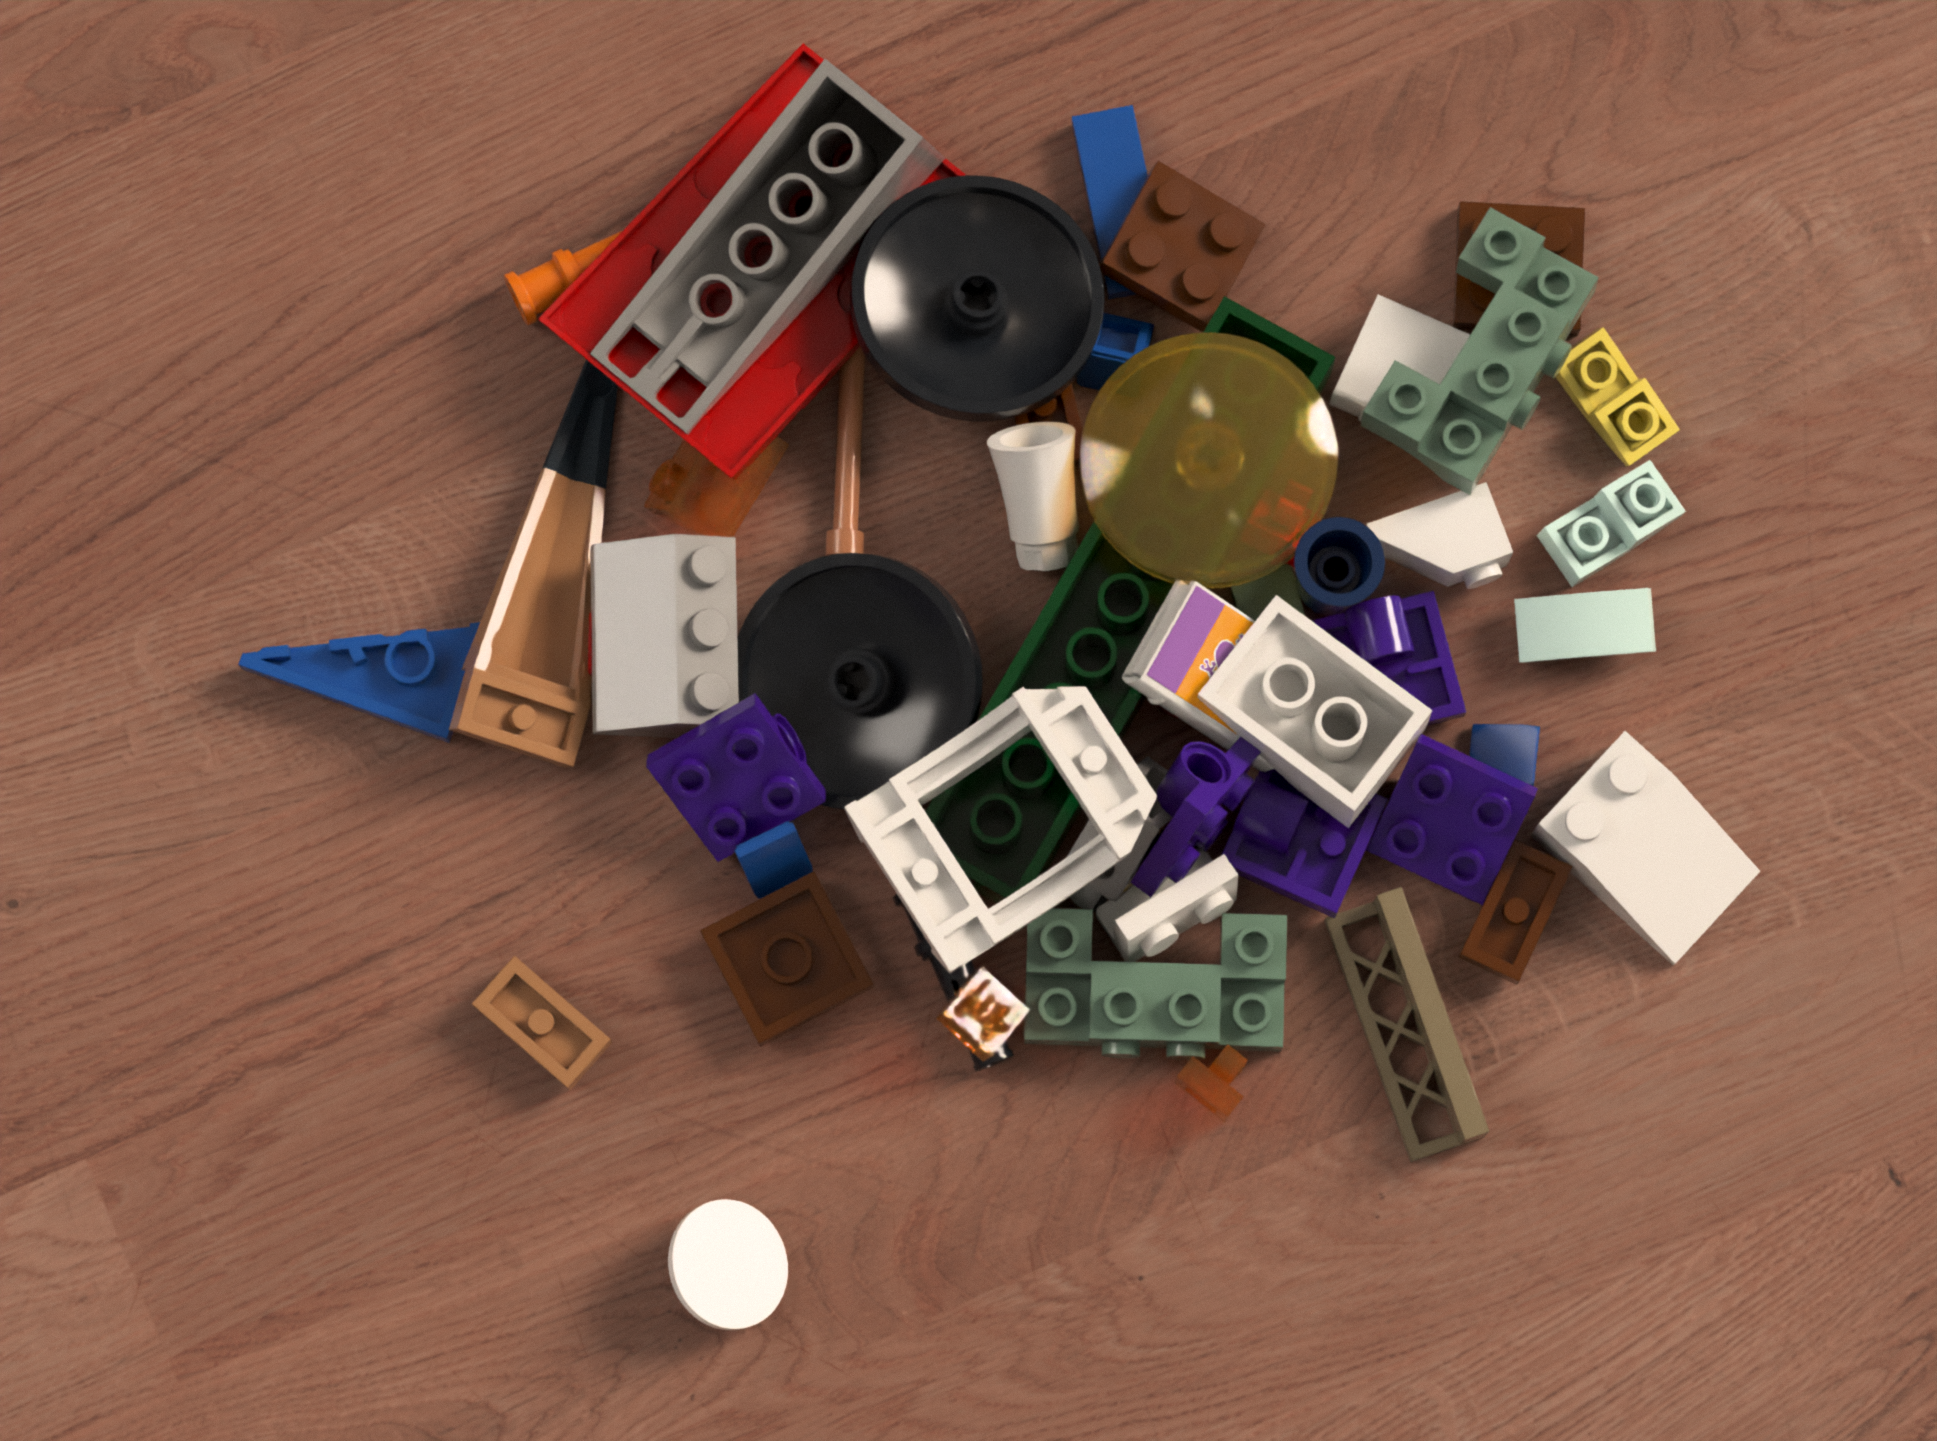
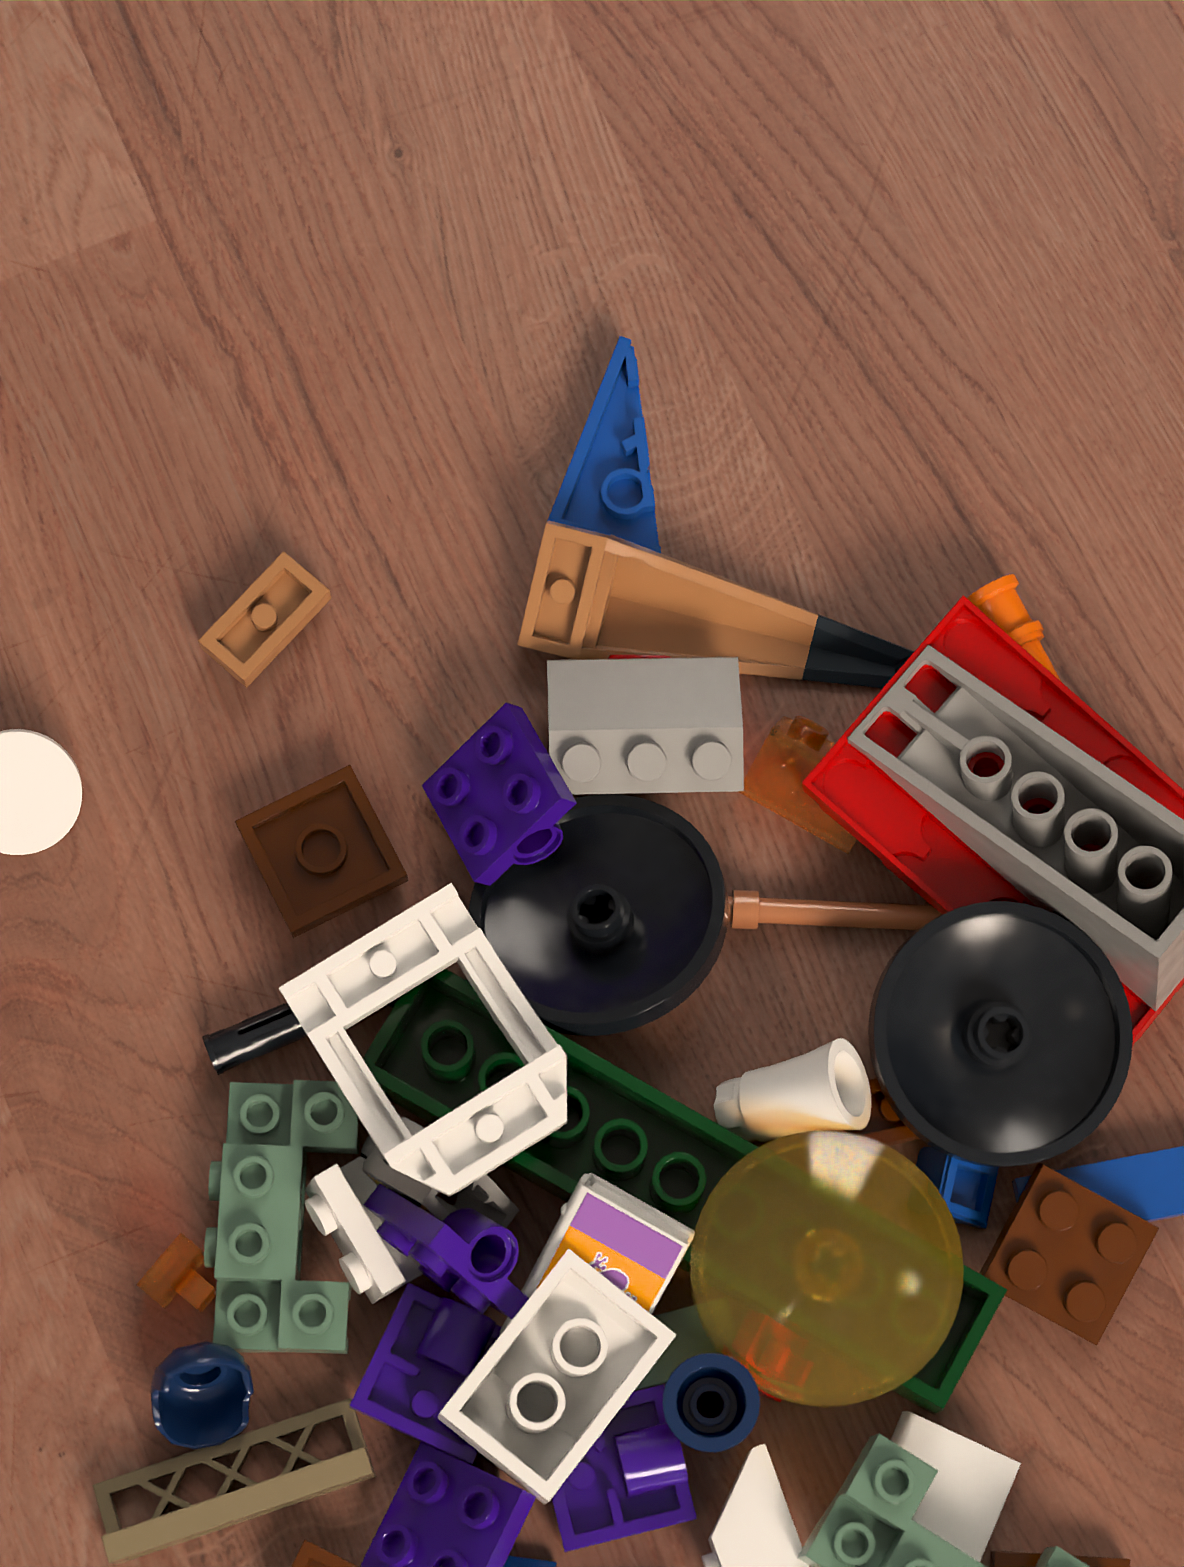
camera: 85 degrees right, 5 degrees down
blue slope [734,821,813,899] -> none
clear orange tile [936,966,1029,1062] -> none
none -> dark blue hair [150,1341,254,1449]

